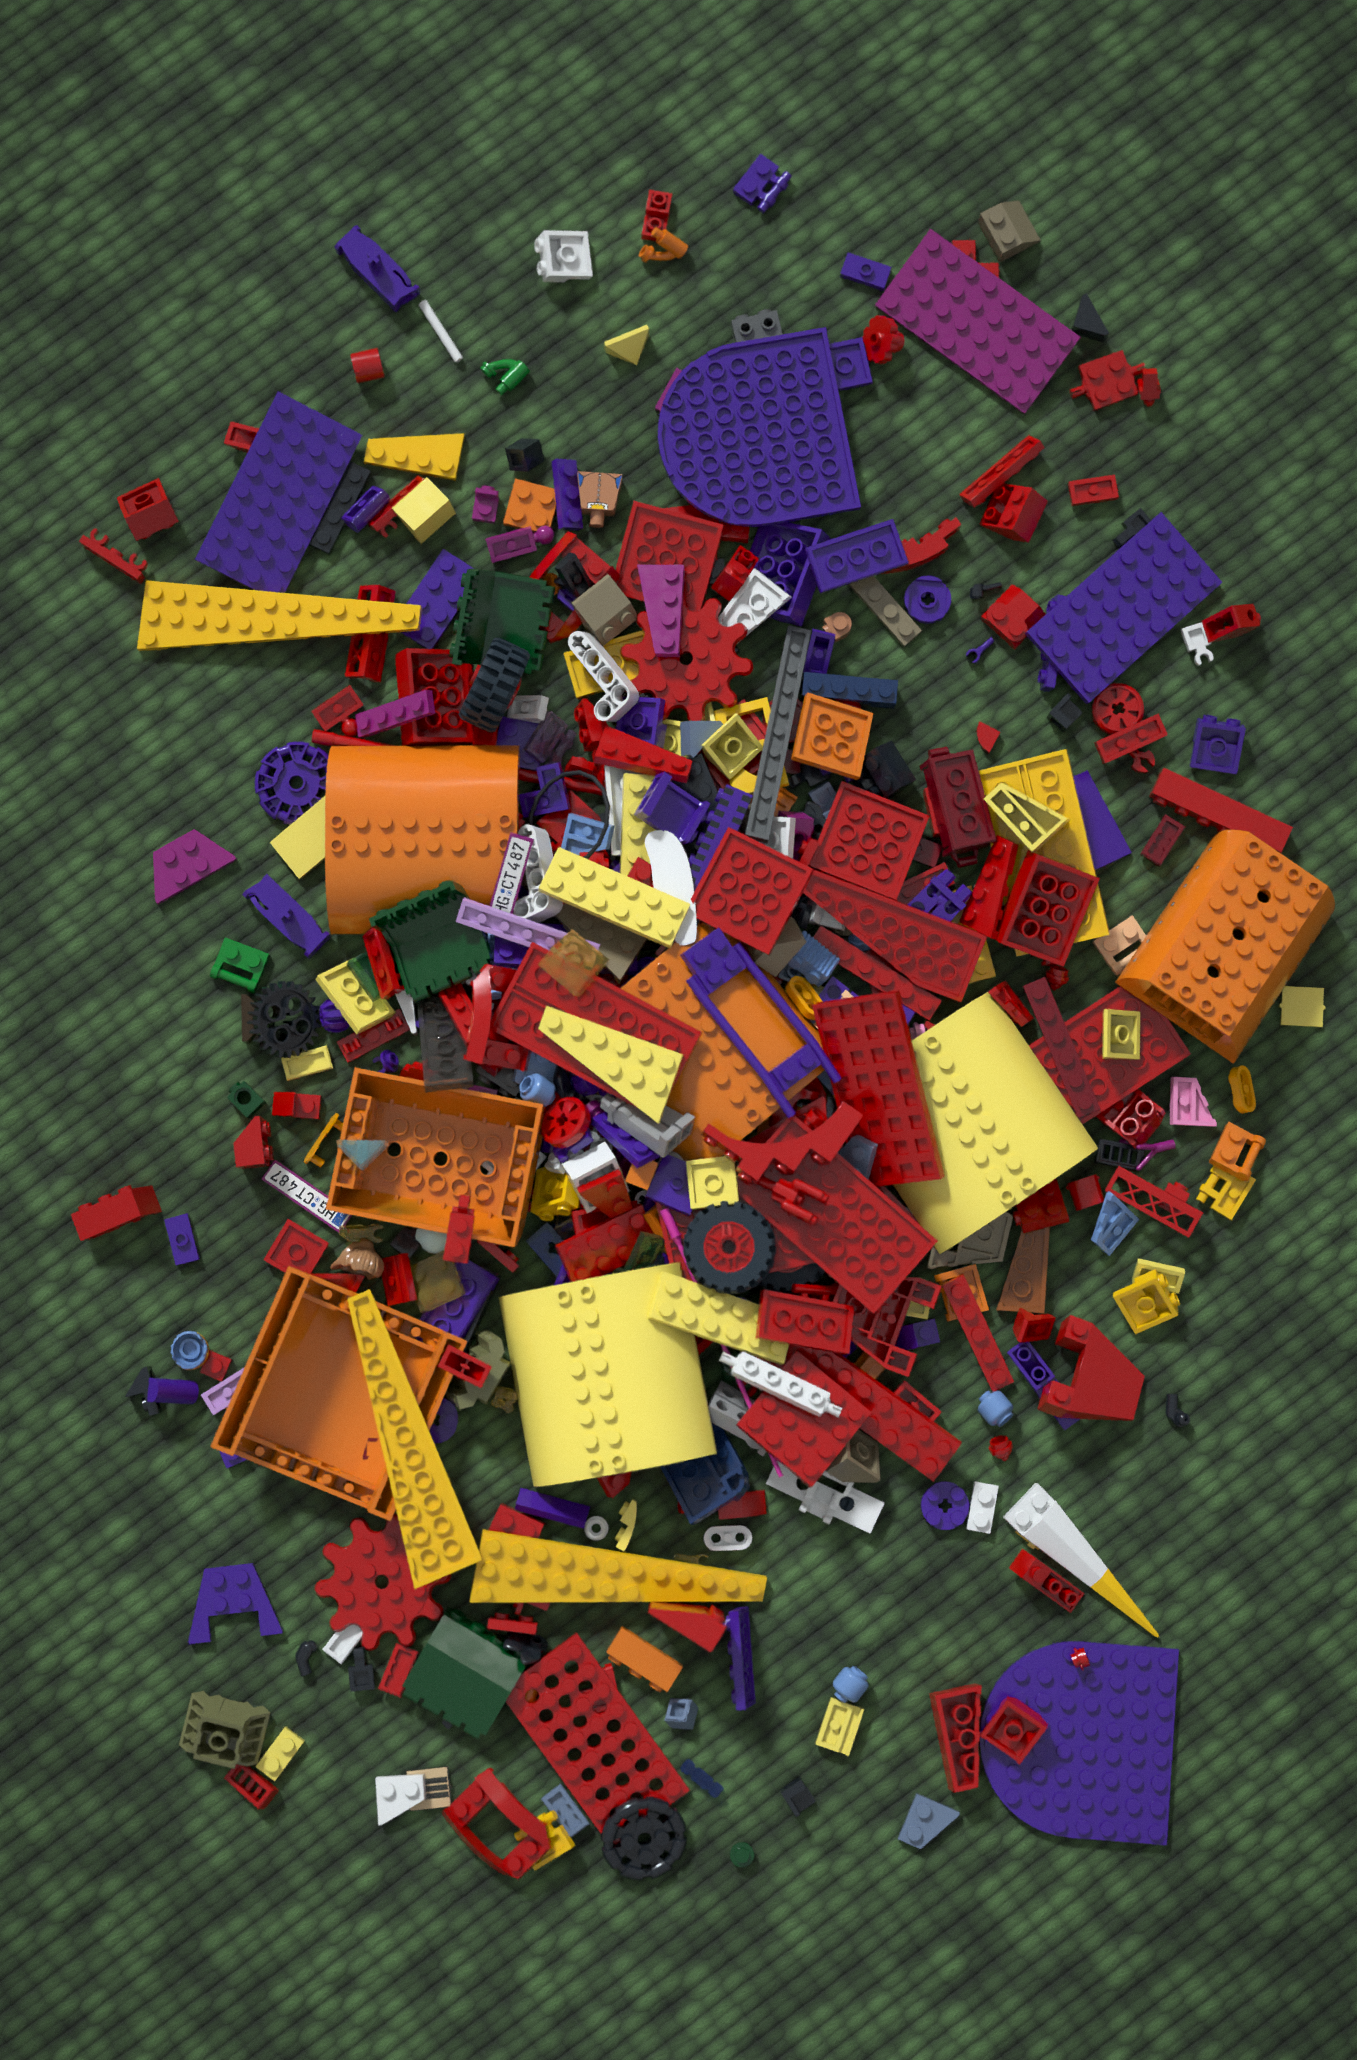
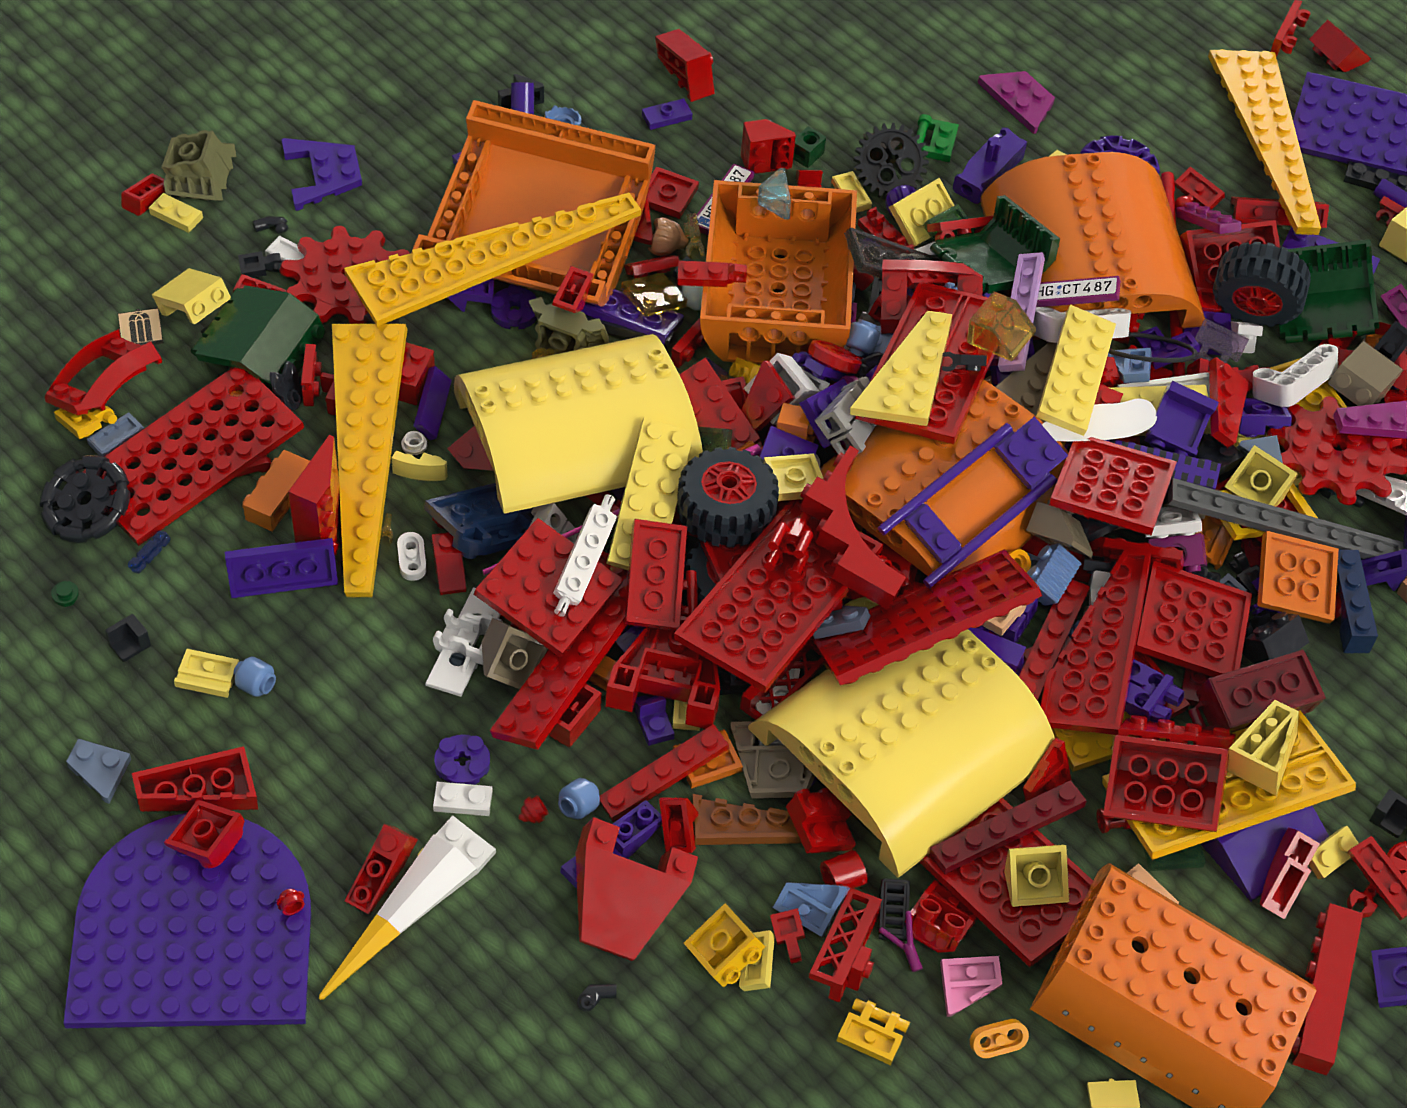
camera: 80 degrees right, 30 degrees down
white wing [375,1774,426,1825] -> none
sand blue slope [664,1698,698,1730] -> none
red tile [976,721,1000,754] -> none
red plate [1046,965,1069,990] -> none
dark red plate [1140,814,1185,867] -> none
orange plate [1208,1122,1266,1181] -> none
none -> light yellow panel [152,268,231,324]
none -> red plate [770,908,805,964]
none -> black plate [942,352,987,371]
none -> red slope [1260,827,1320,919]
none -> light yellow plate [1309,826,1359,880]

